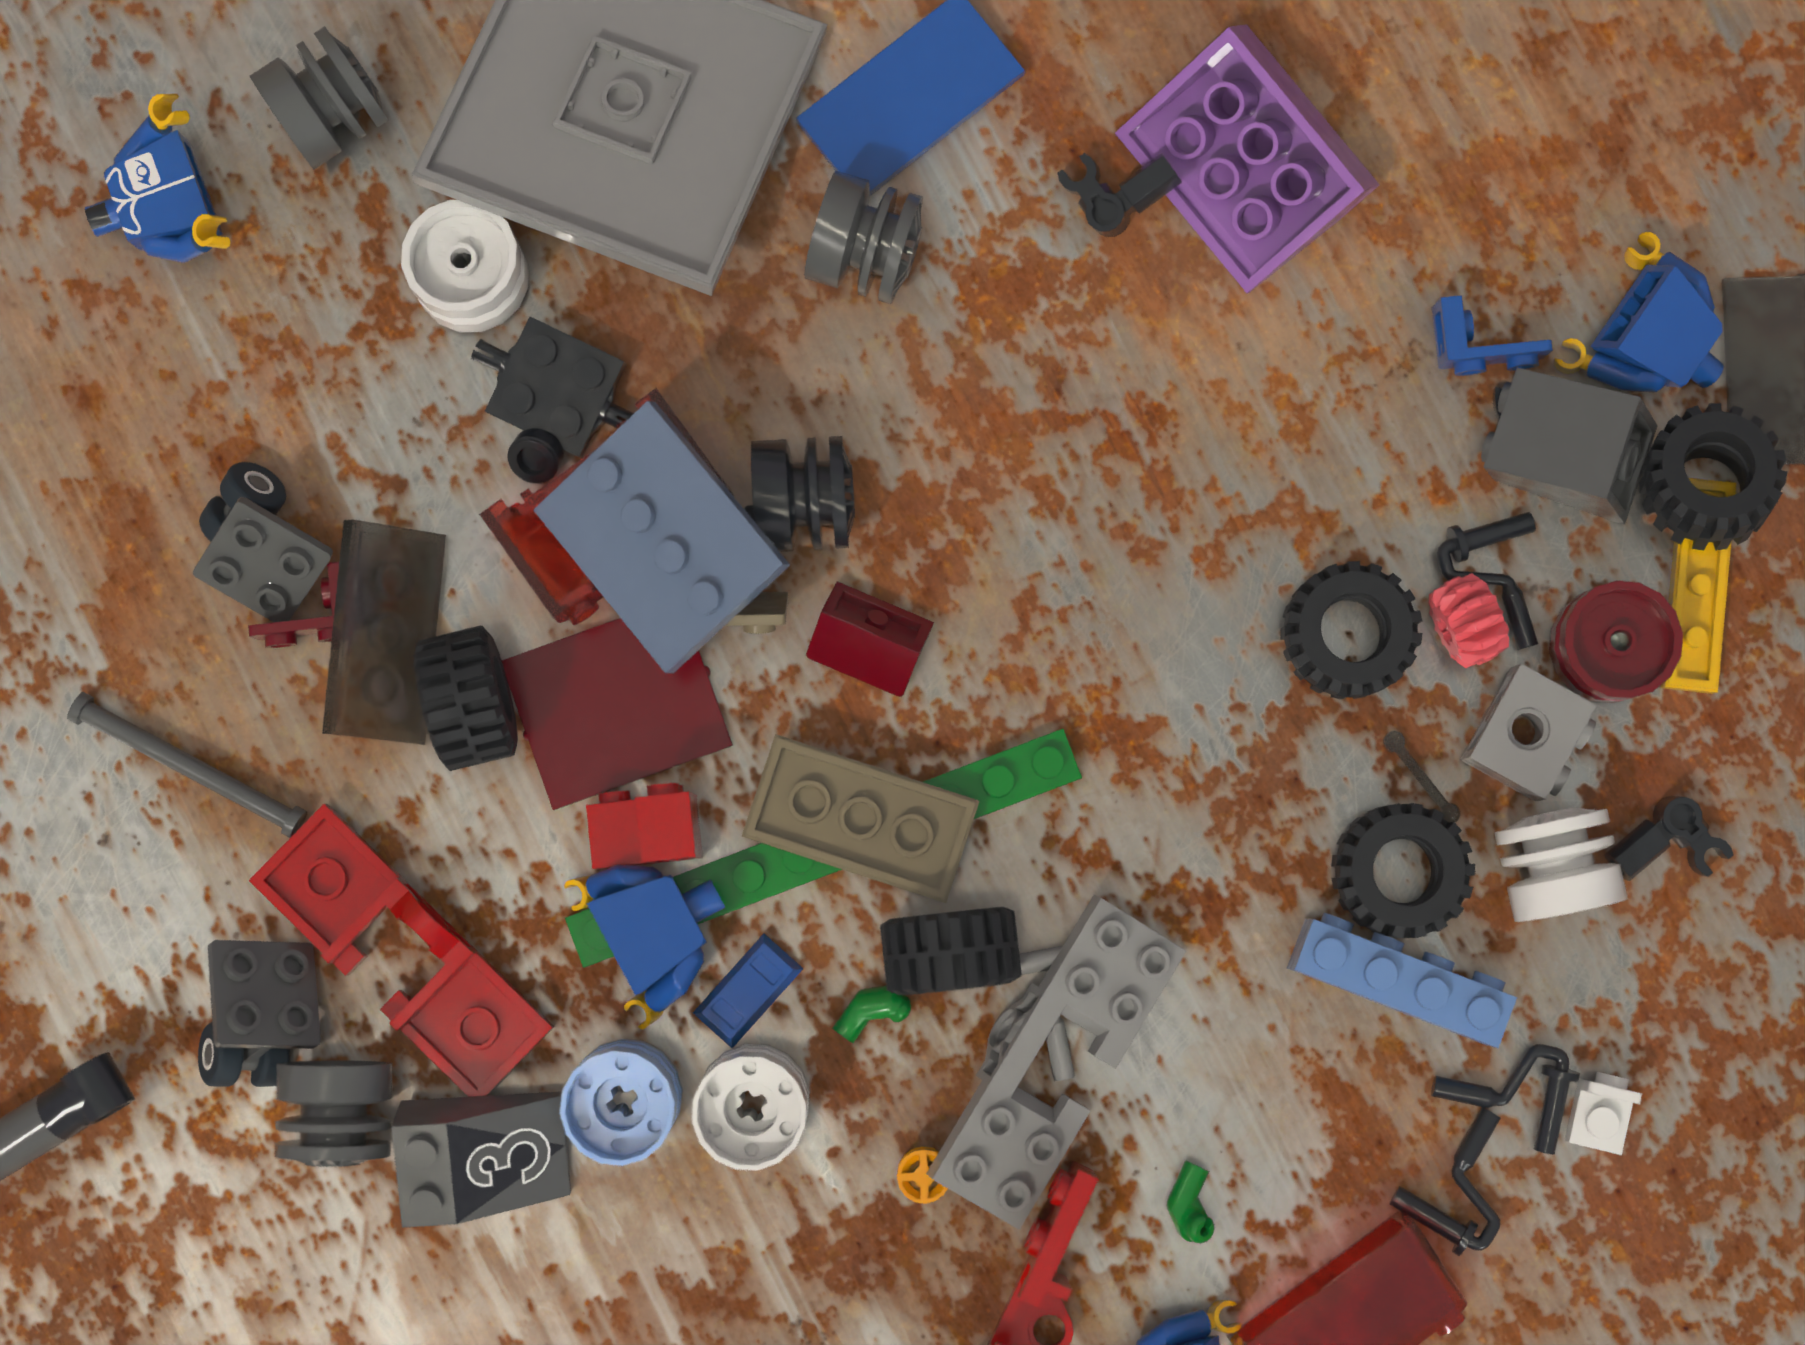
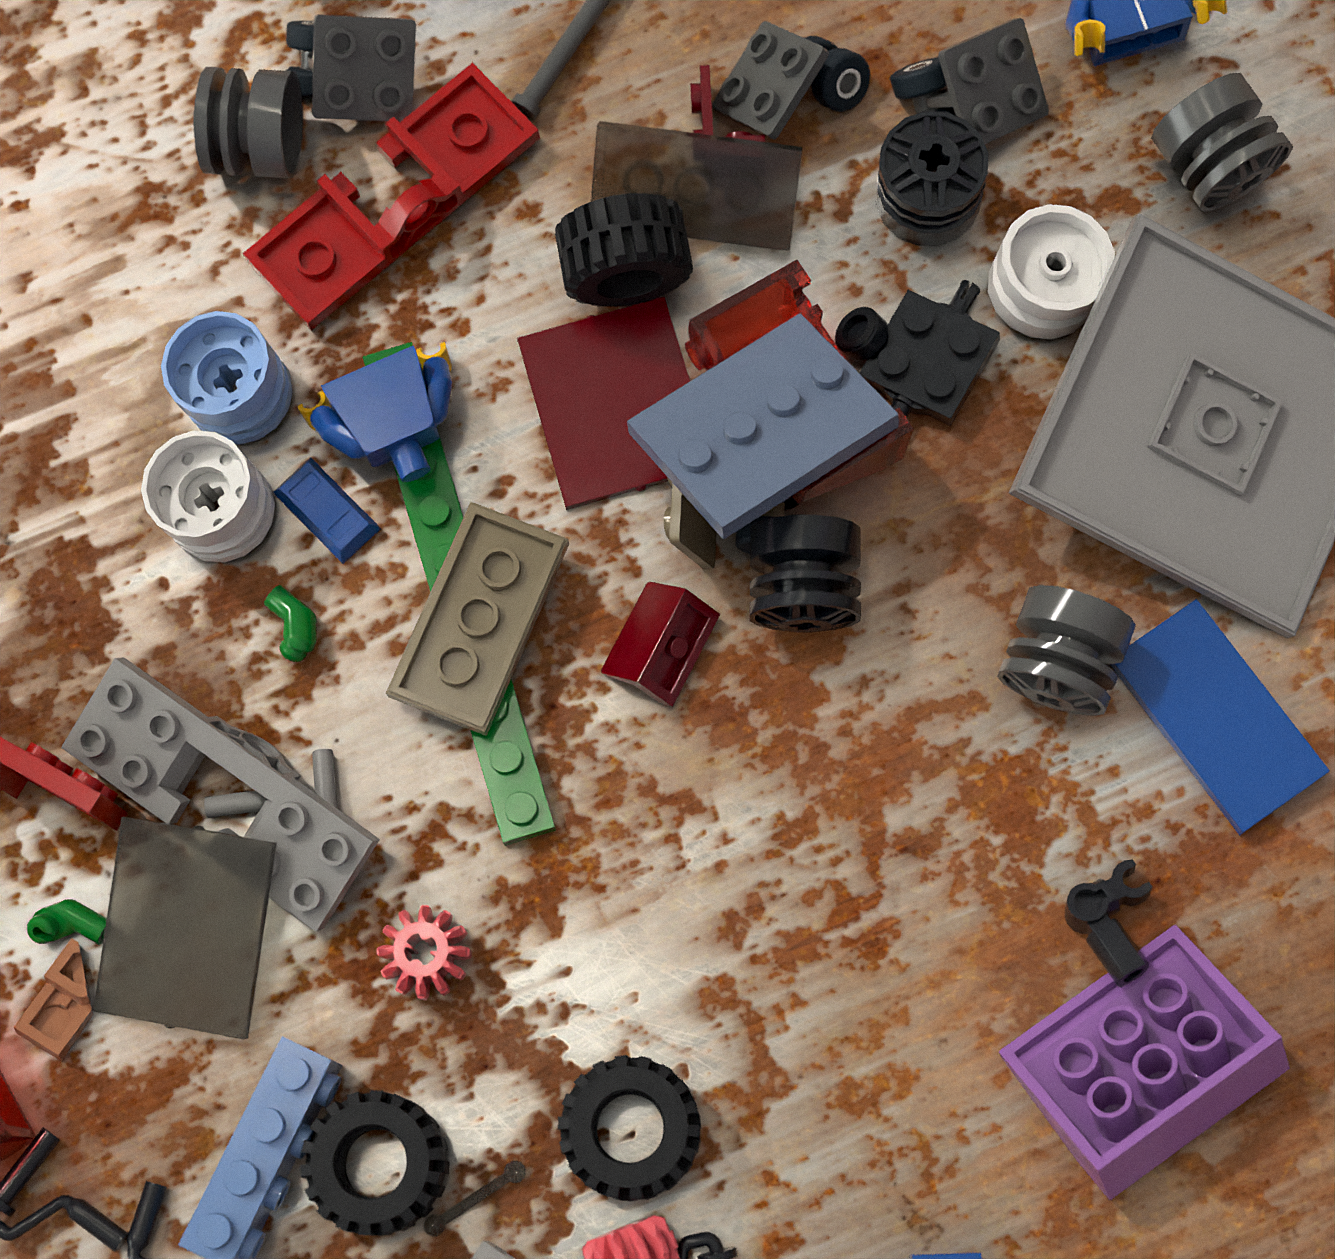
camera: 100 degrees right, 10 degrees down
dark grey slope [391,1091,571,1227] -> none
red brick [586,782,703,870] -> none
black tyre [880,907,1022,995] -> none
light orange wheel [897,1146,948,1204] -> none
none -> nougat slope [14,938,93,1061]
none -> clear smoke piece [93,817,277,1040]
none -> coral gear [377,905,472,1000]
none -> black wheel [876,111,989,247]
none -> dark grey plate [890,18,1049,144]

